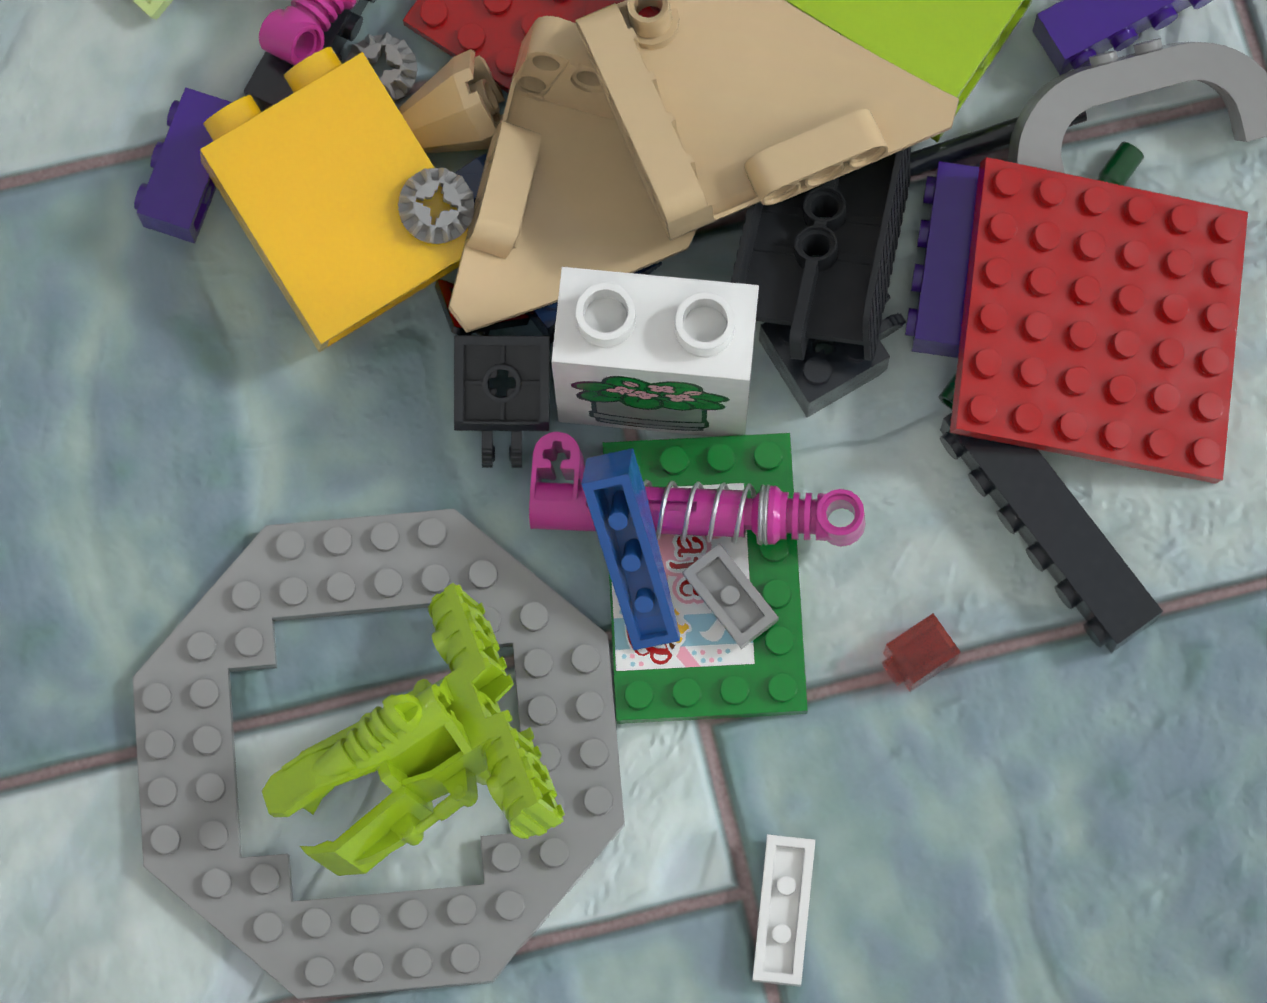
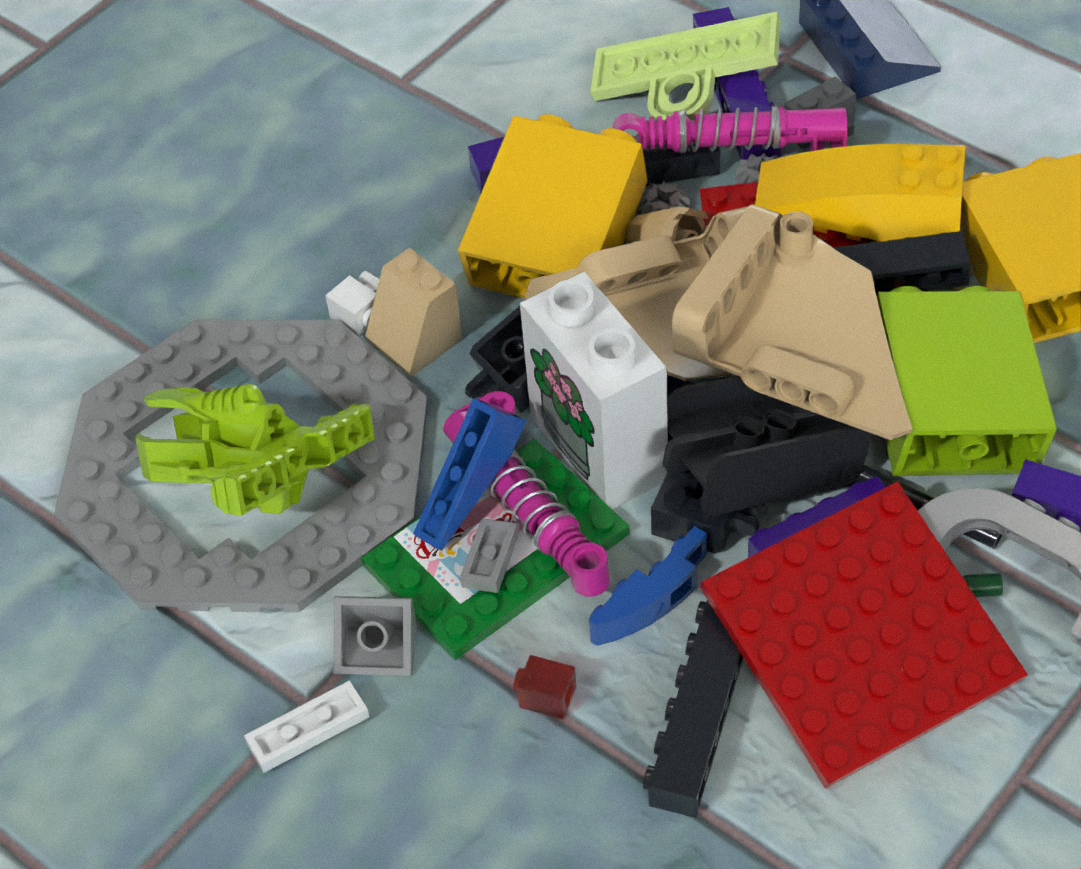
camera: 55 degrees right, 25 degrees down
light grey gear [398,167,474,244] -> none
none -> white brick [325,271,379,337]
none -> light grey slope [334,596,418,676]
none -> tan slope [365,247,463,377]
none -> blue slope [589,526,707,646]

